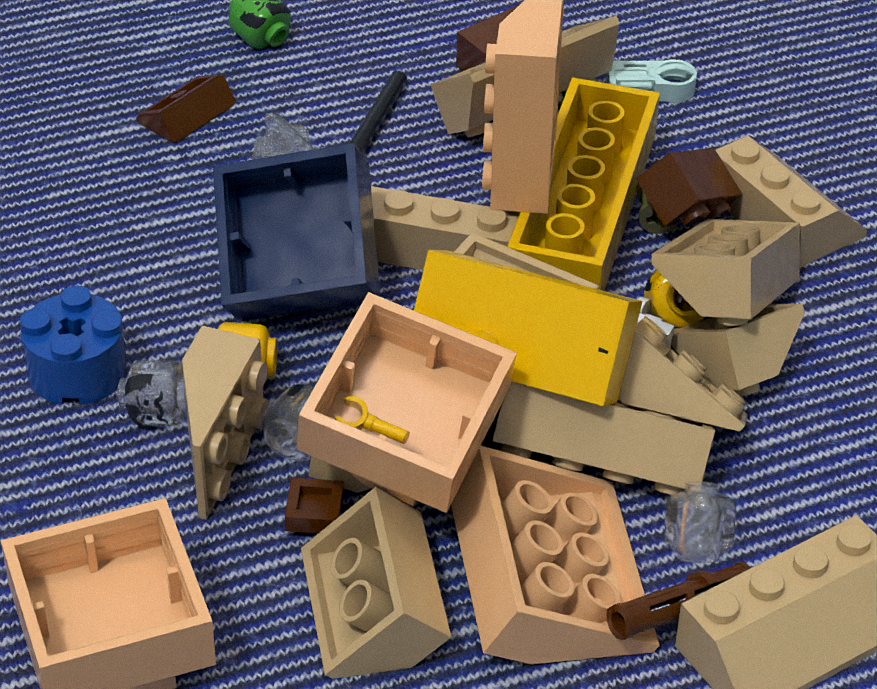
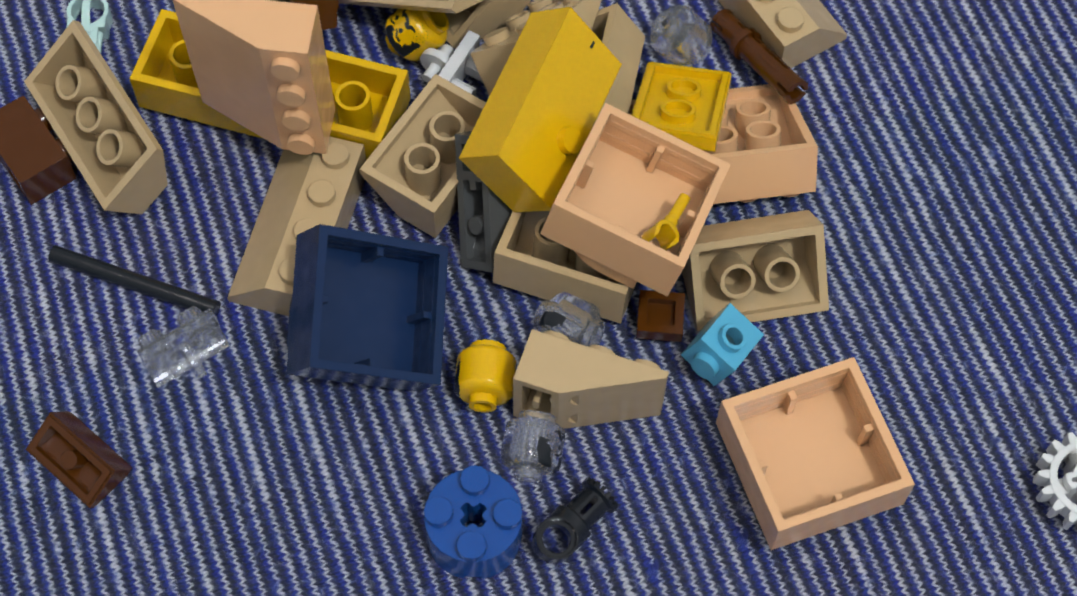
camera: 90 degrees left, 20 degrees up
none -> black connector [532,477,618,564]
none -> yellow tile [631,62,732,152]
none -> medium azure brick [681,303,764,386]

